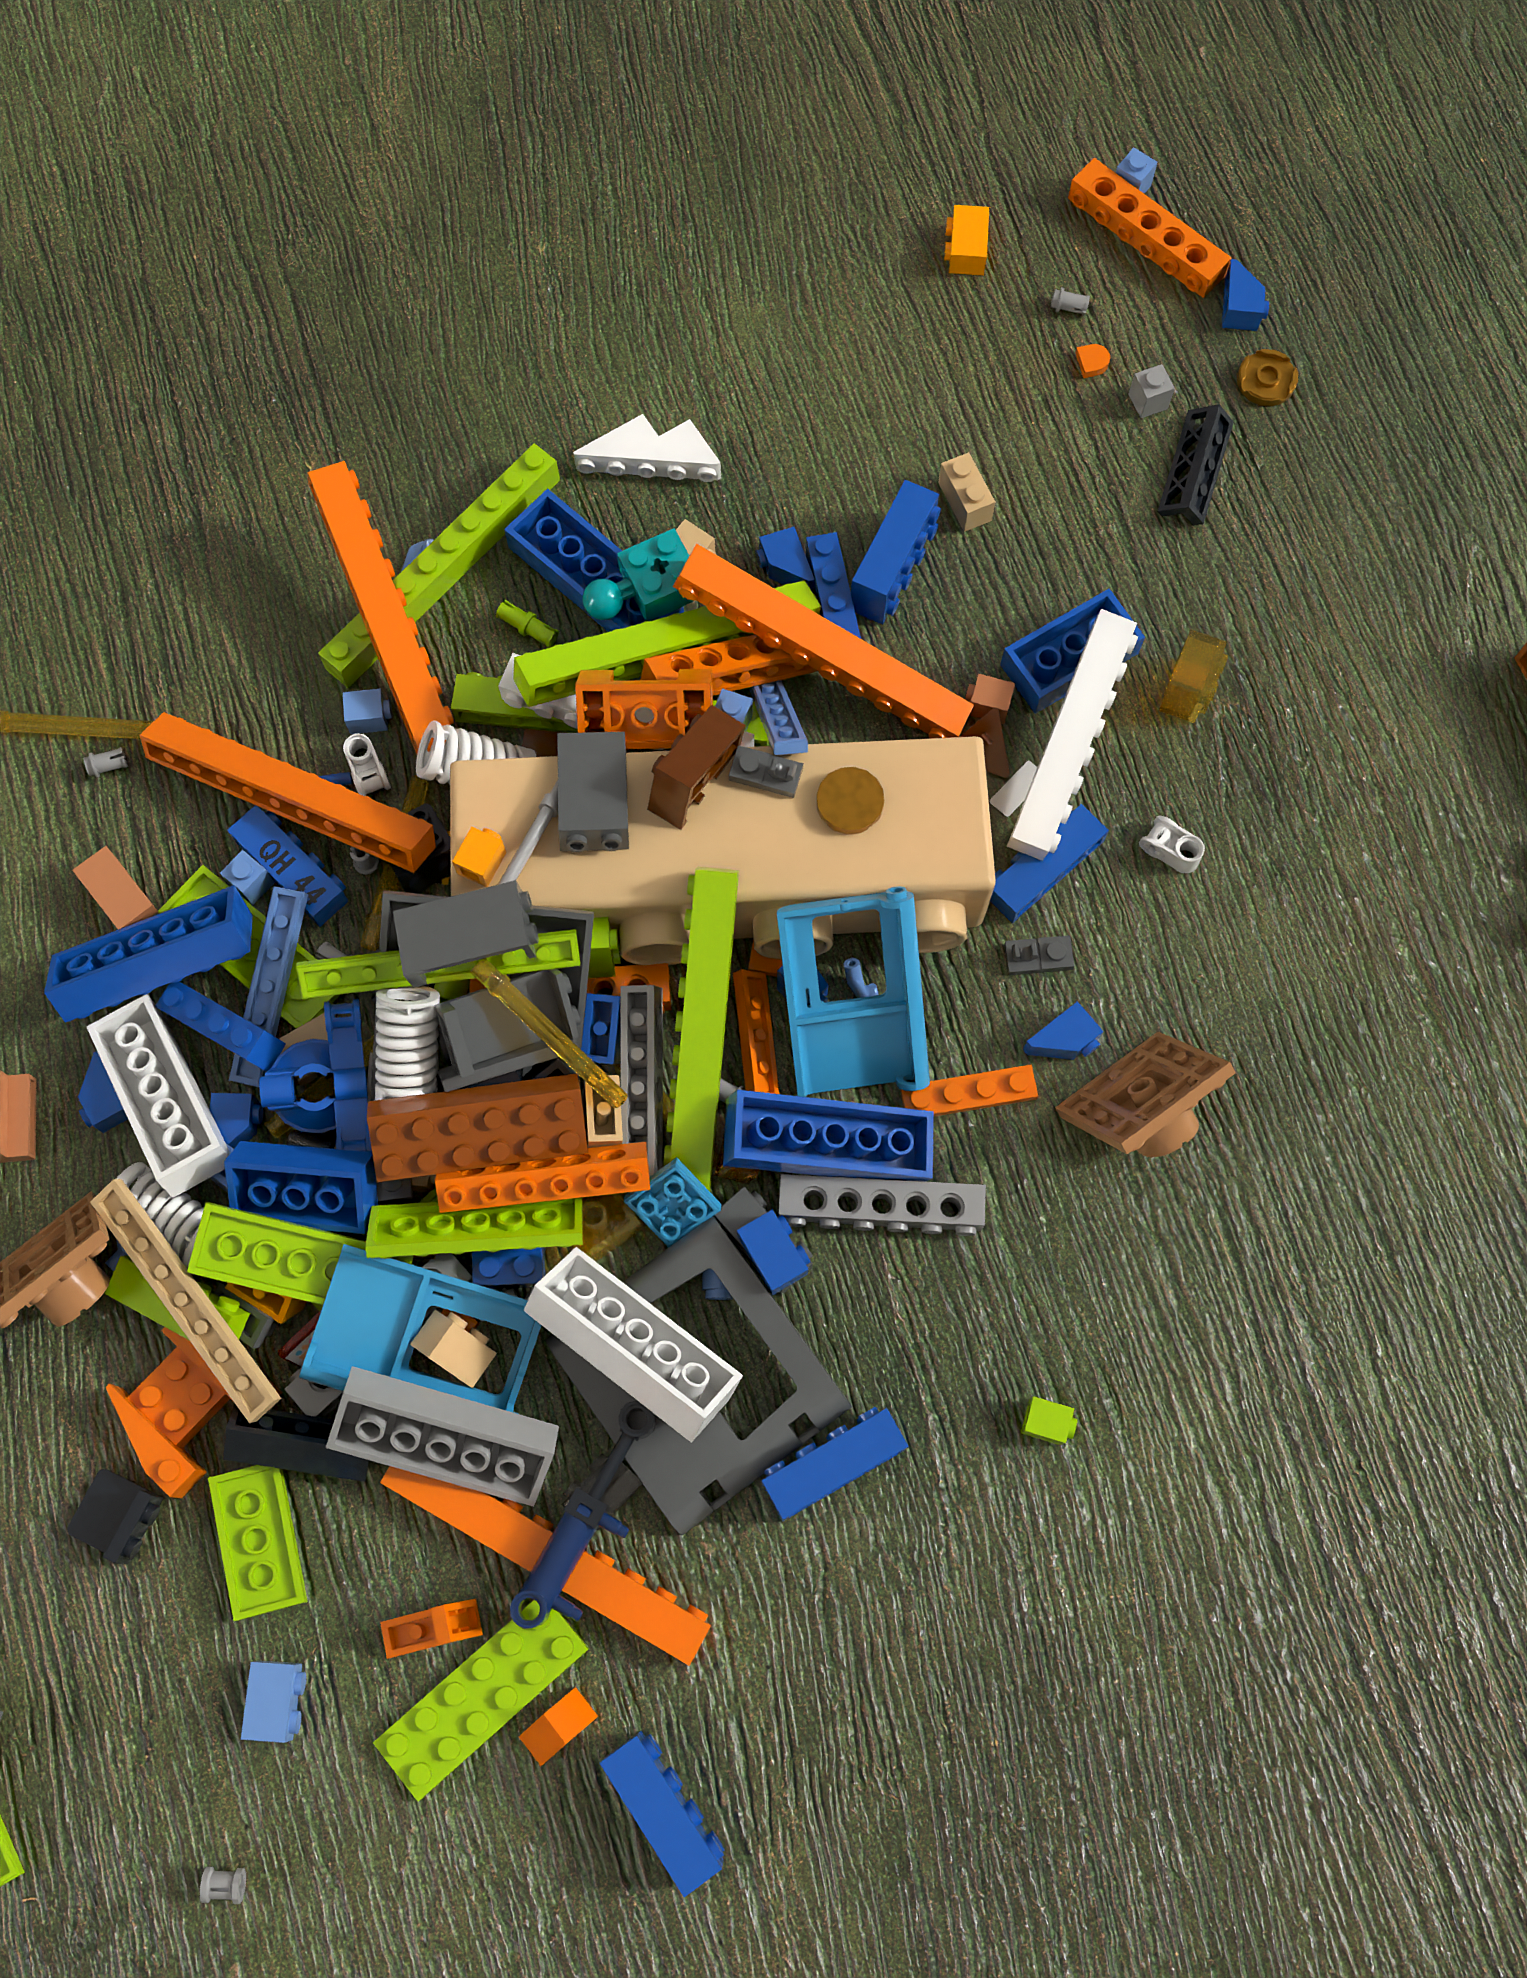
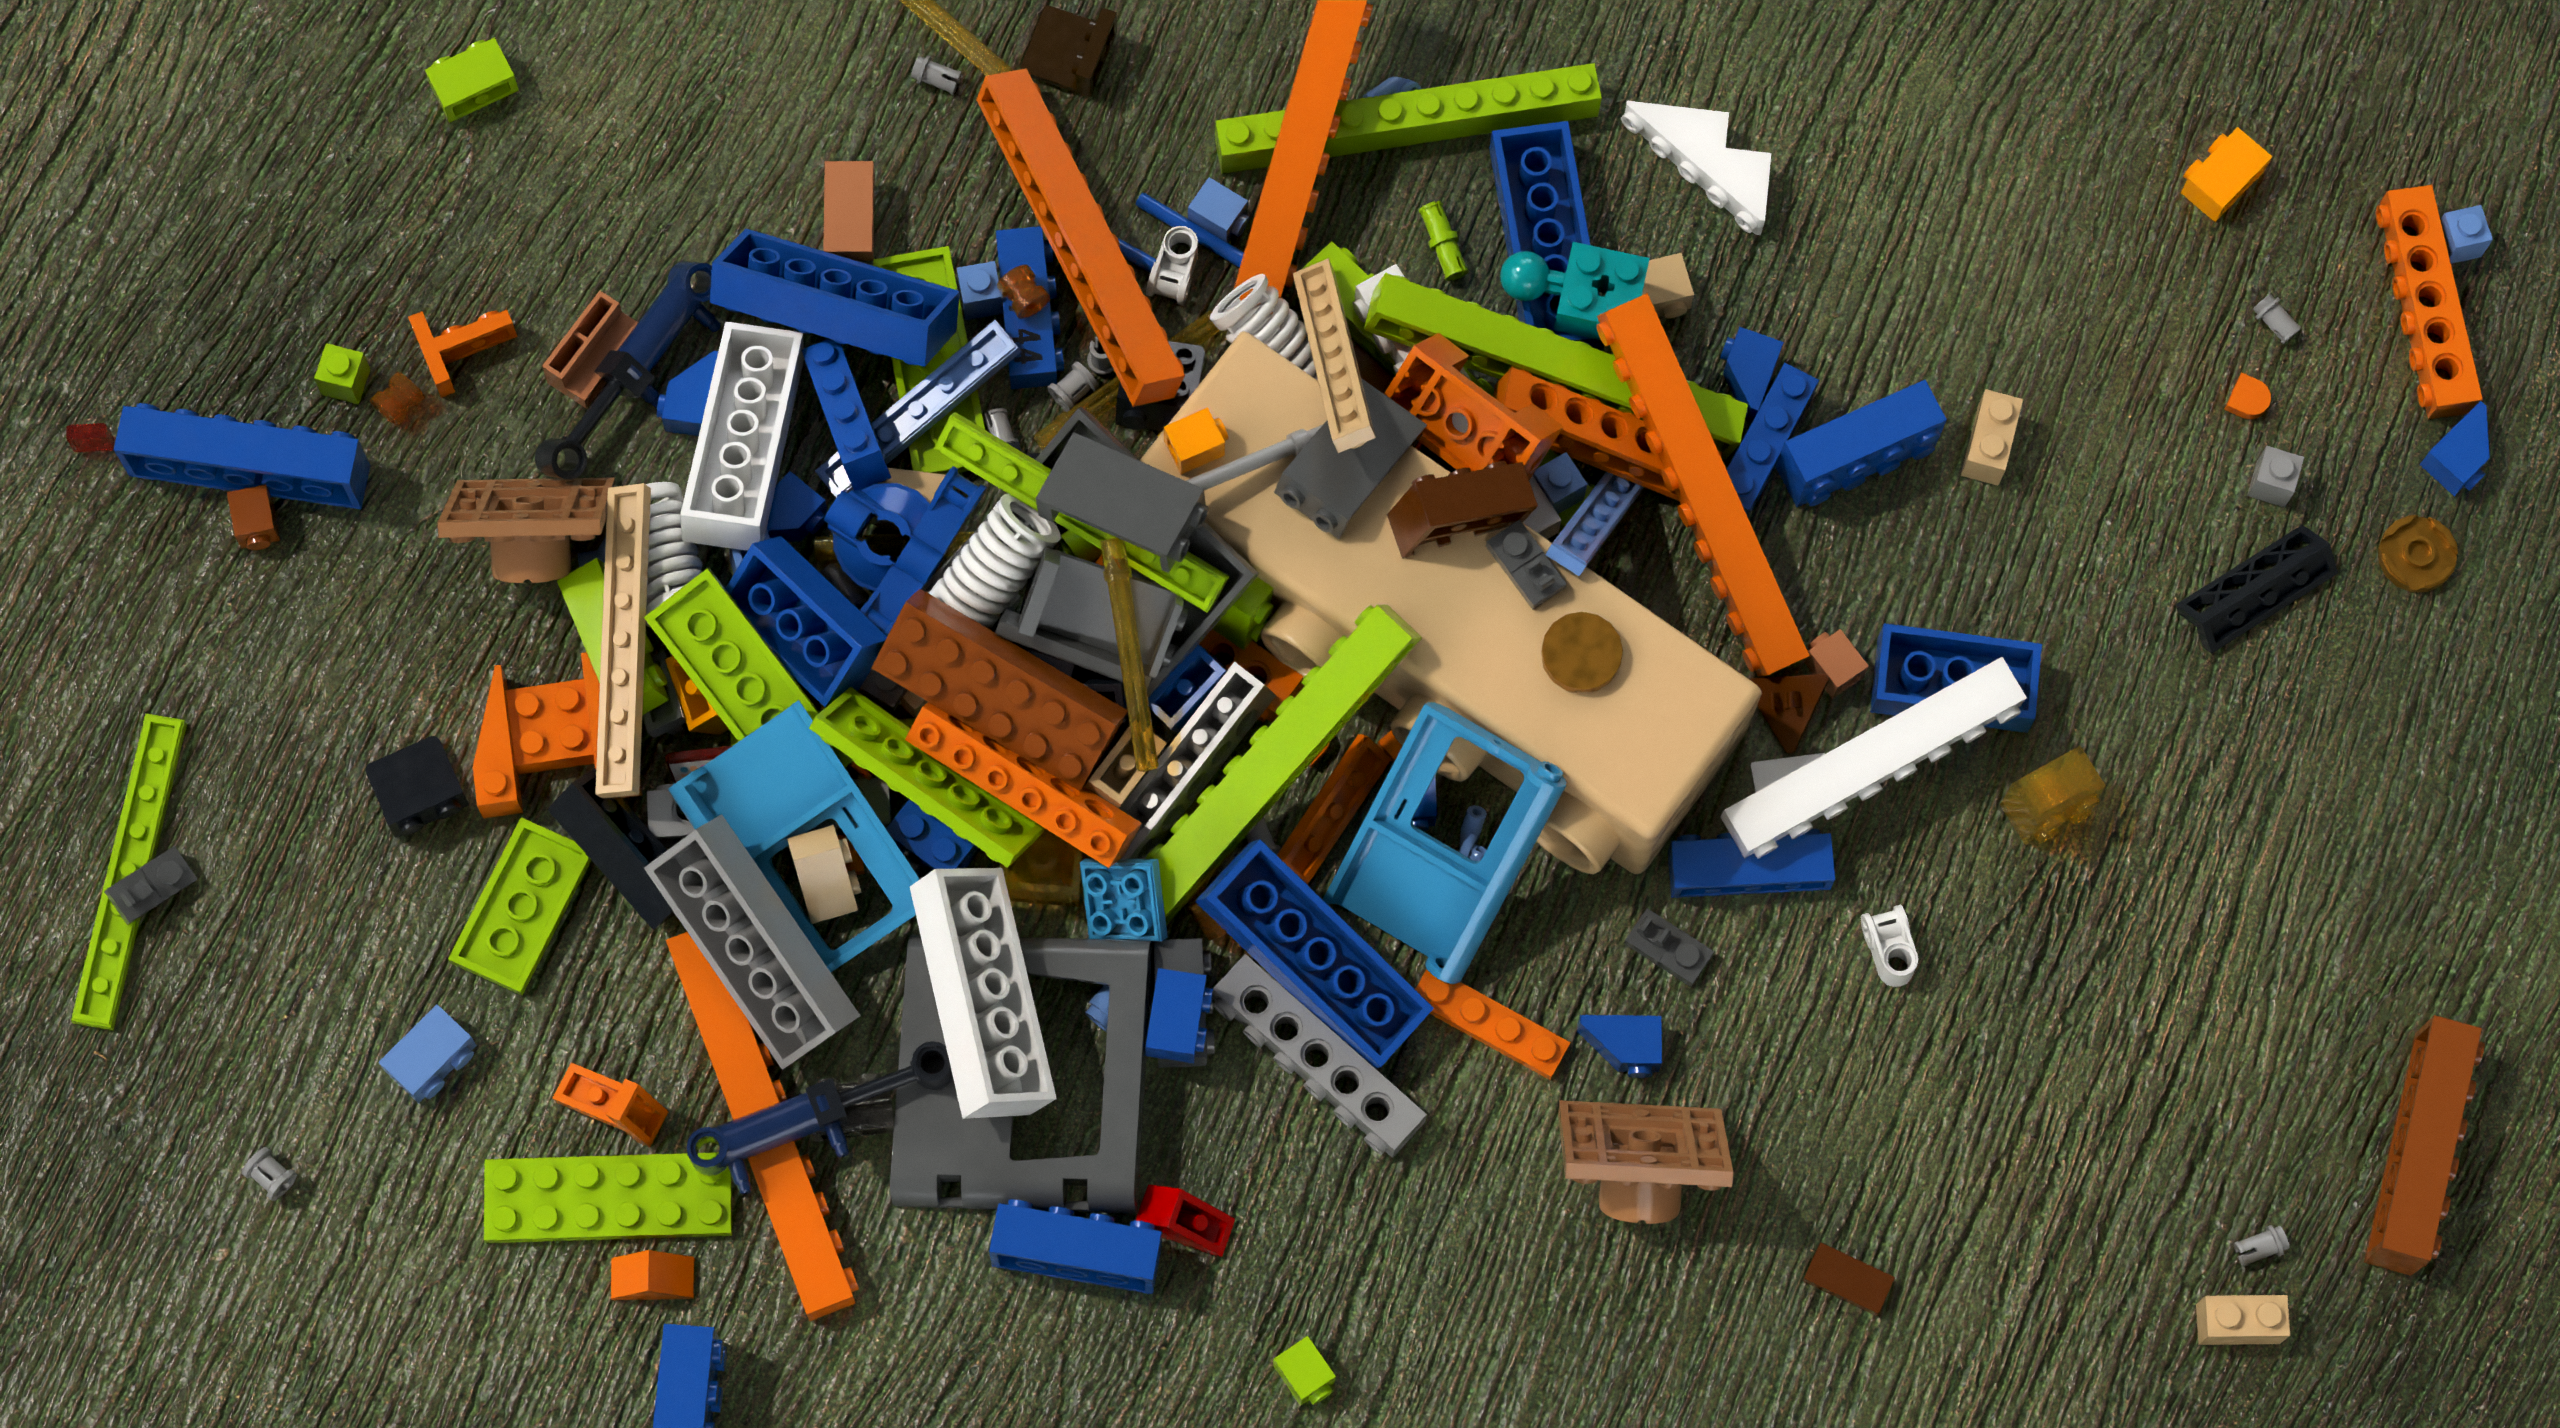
camera: 35 degrees right, 0 degrees up
none -> piece [535,261,721,480]
none -> clear orange wheel [997,264,1050,319]
none -> dark brown bracket [1020,5,1117,97]
none -> light grey bush [1047,361,1099,413]
none -> blue bar [1135,192,1244,268]
none -> red slope [1136,1184,1235,1257]
none -> tan plate [1293,258,1376,453]
none -> reddish brown tile [1802,1242,1895,1316]

